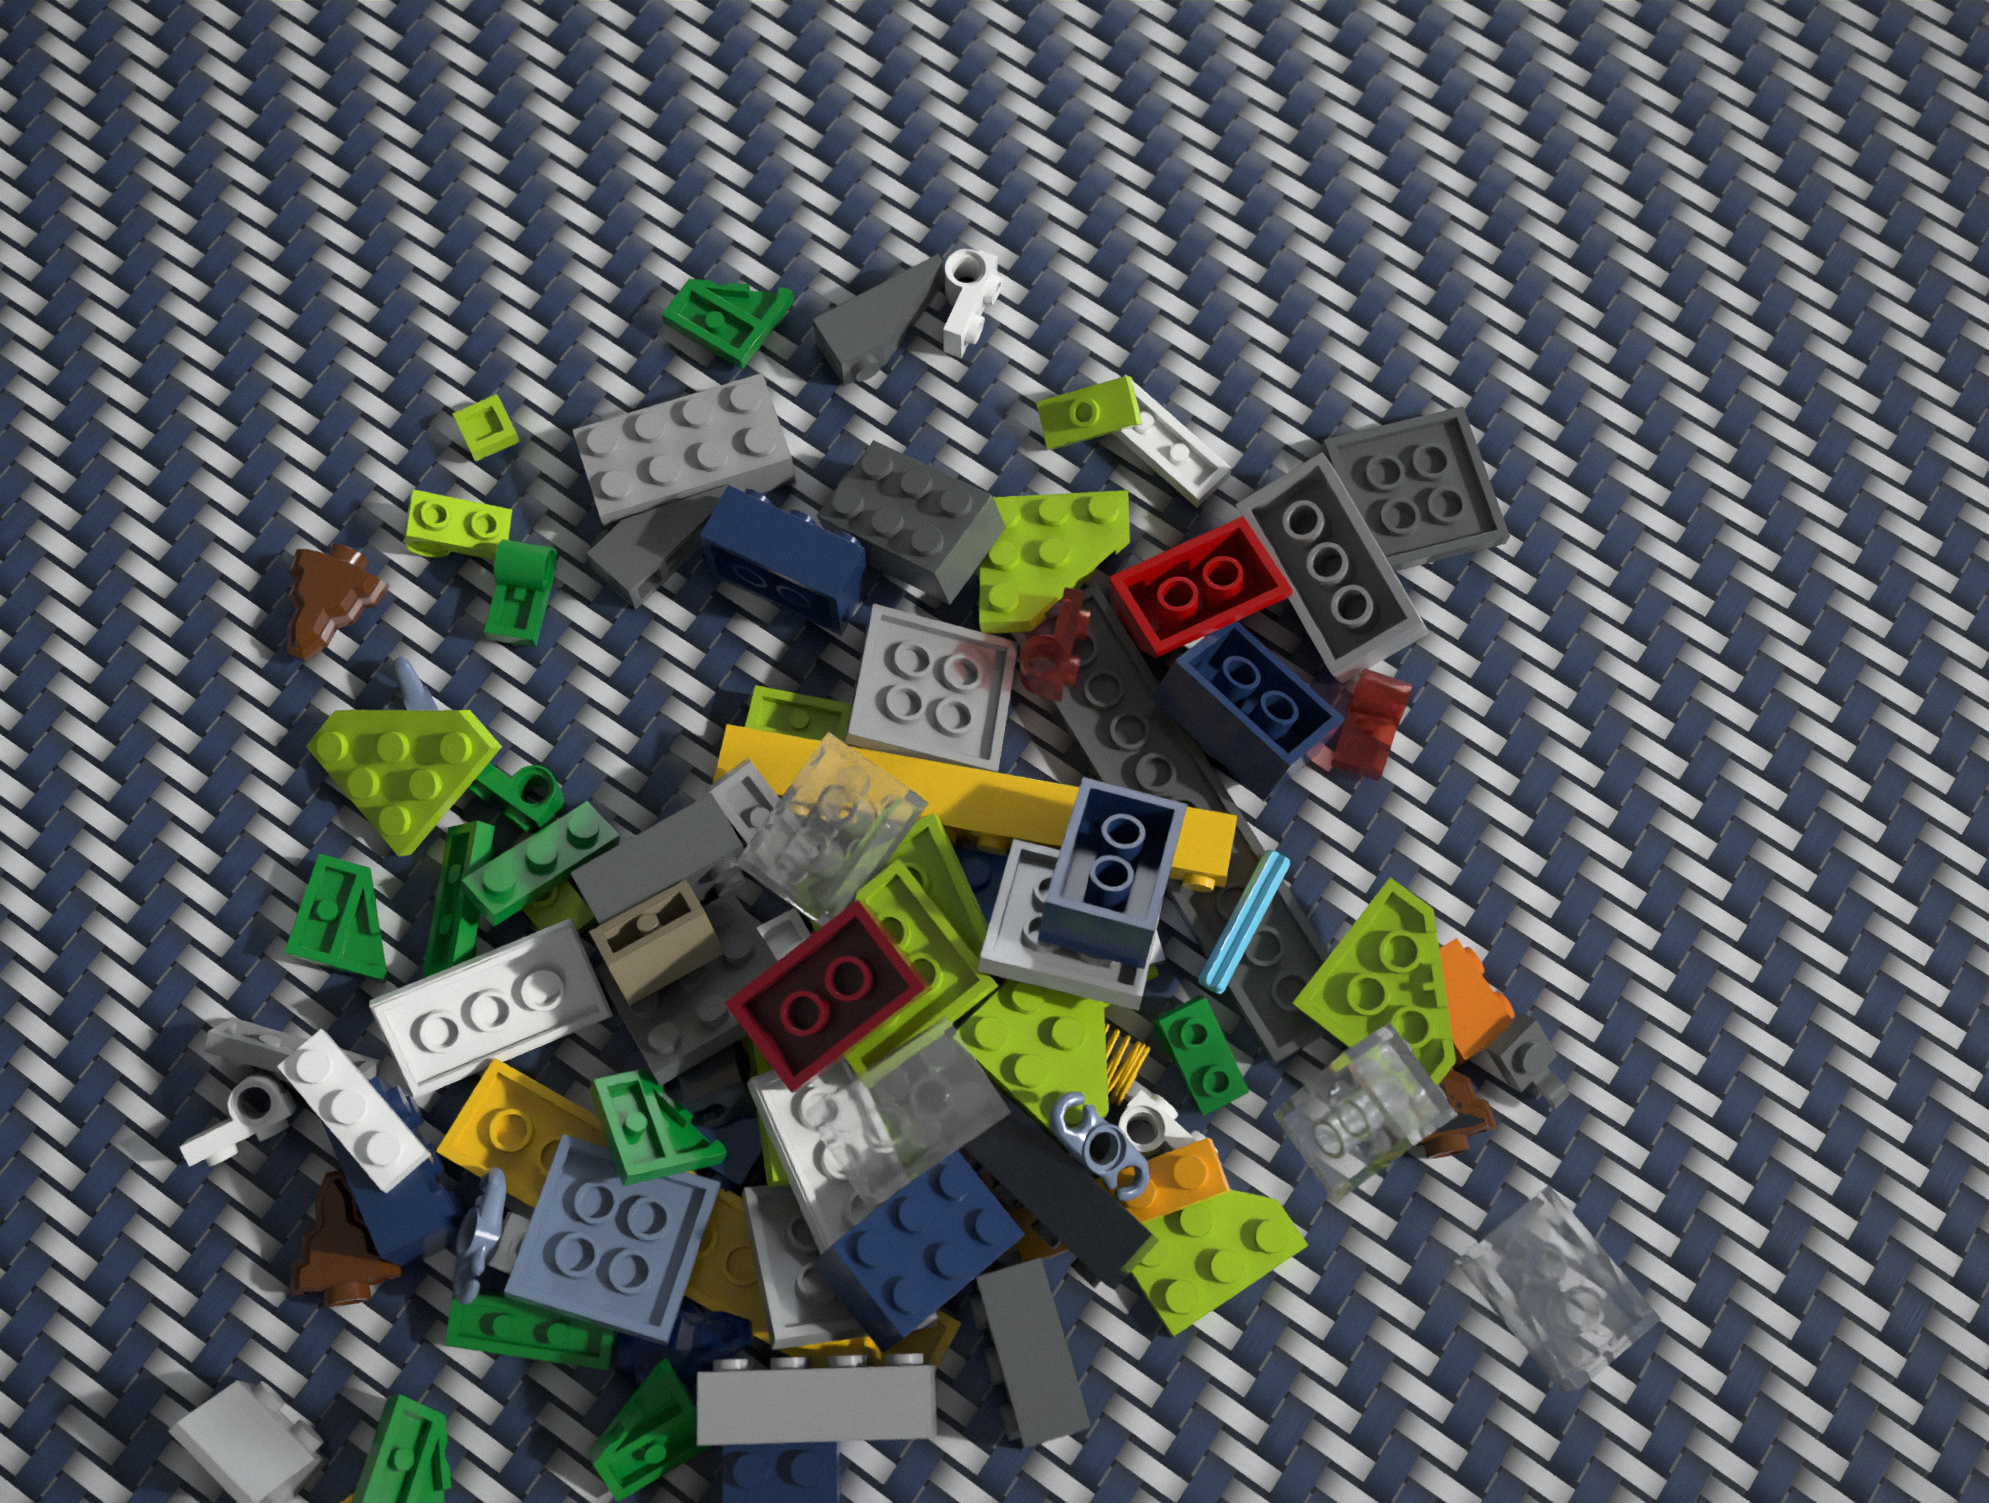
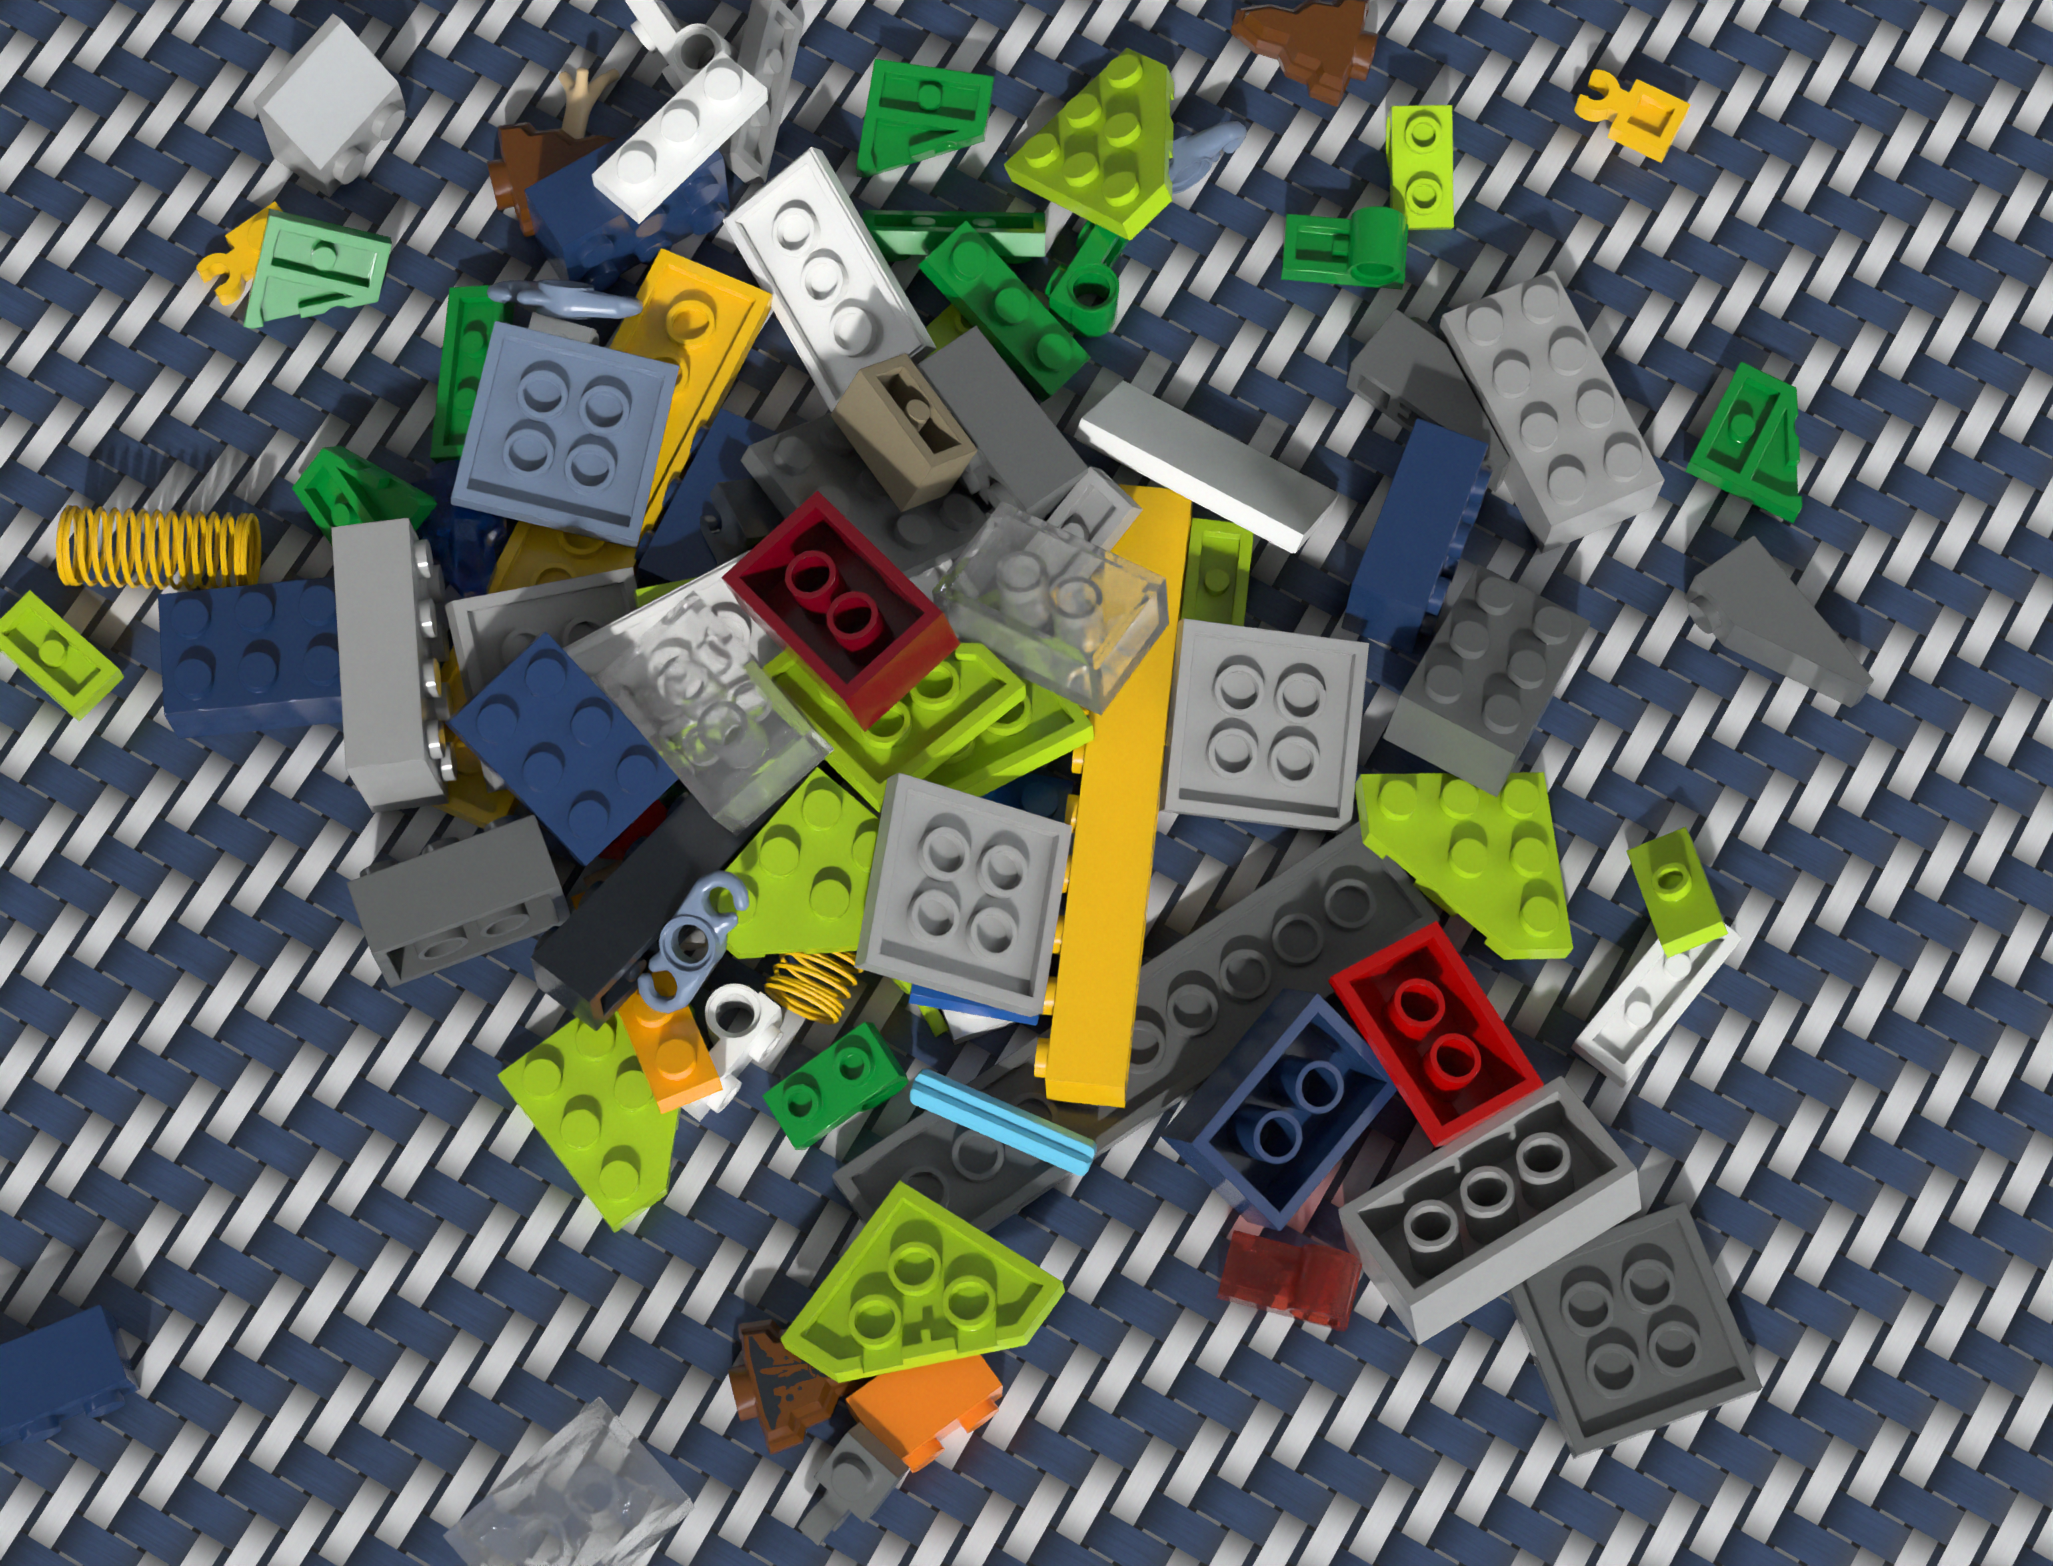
camera: 85 degrees right, 0 degrees up
lime plate [452,394,520,462] -> none
green wing [589,1069,727,1186] -> none
white plate [943,249,1003,359] -> none
clear red plate [1019,587,1091,702] -> none
dark blue brick [1037,777,1188,969] -> none
clear brick [1272,1023,1458,1203] -> none
none -> tan bar [558,67,620,139]
none -> white tile [1074,380,1339,553]
none -> yellow plate [1574,69,1691,163]

